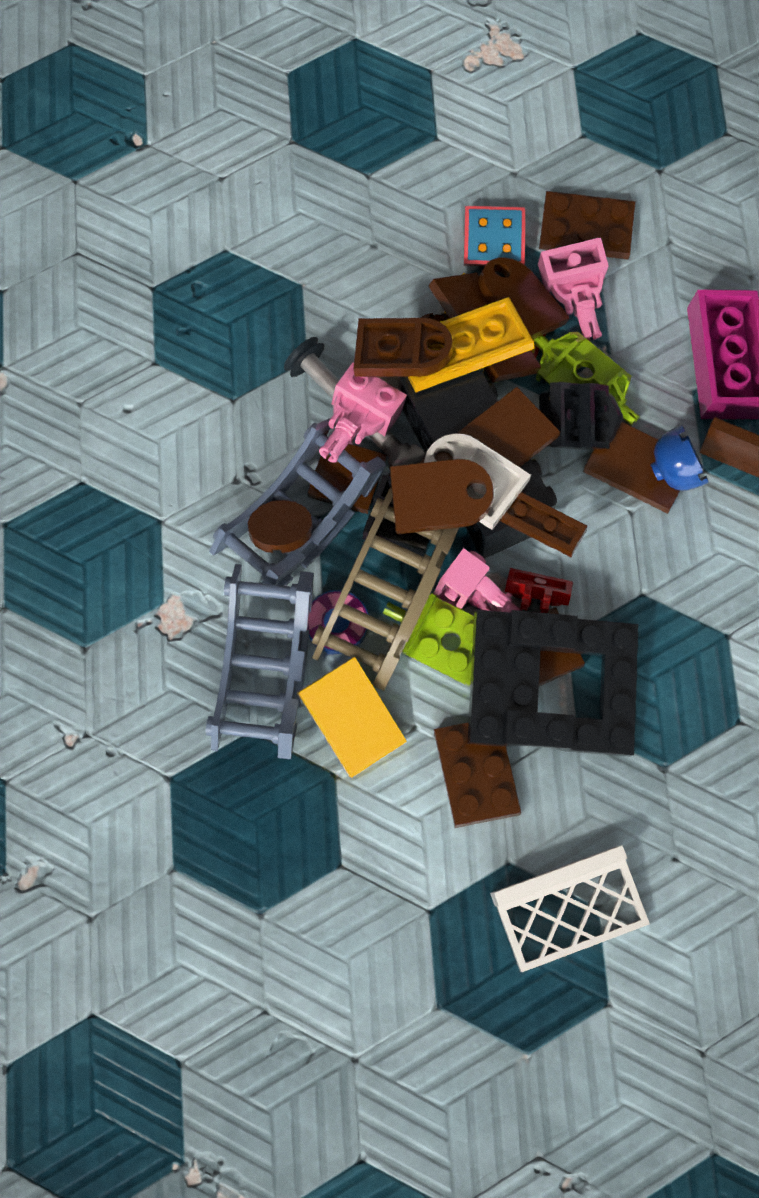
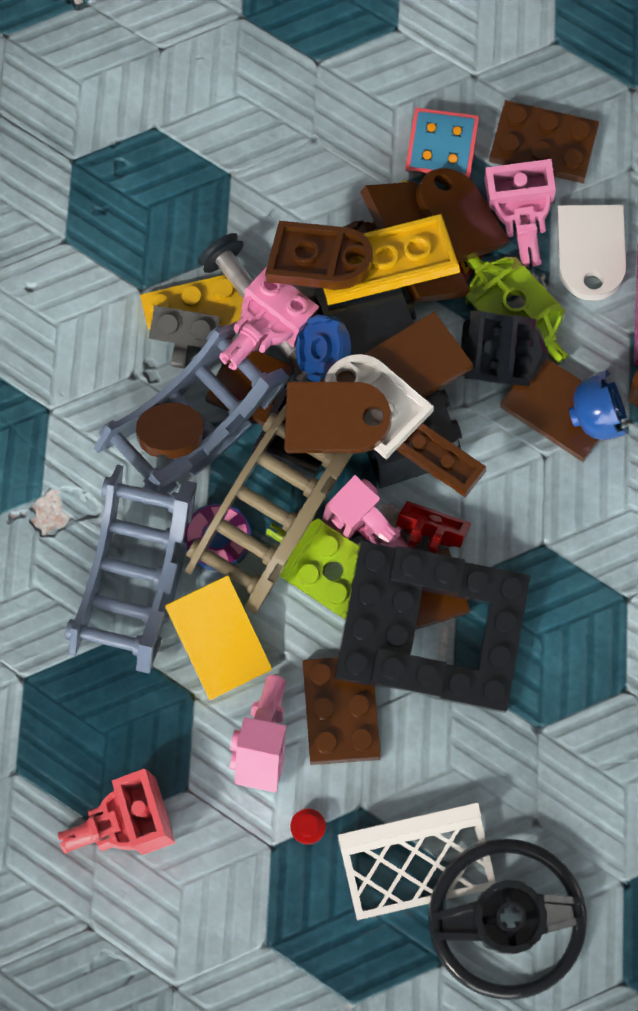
camera: 10 degrees right, 0 degrees up
none -> coral brick [58,769,176,855]
none -> yellow wing [140,275,243,329]
none -> dark grey plate [149,305,221,369]
none -> bright pink brick [230,675,286,792]
none -> red plate [290,808,326,845]
none -> blue tile [296,315,351,382]
none -> black piece [428,839,587,1000]
none -> white tile [557,205,626,301]

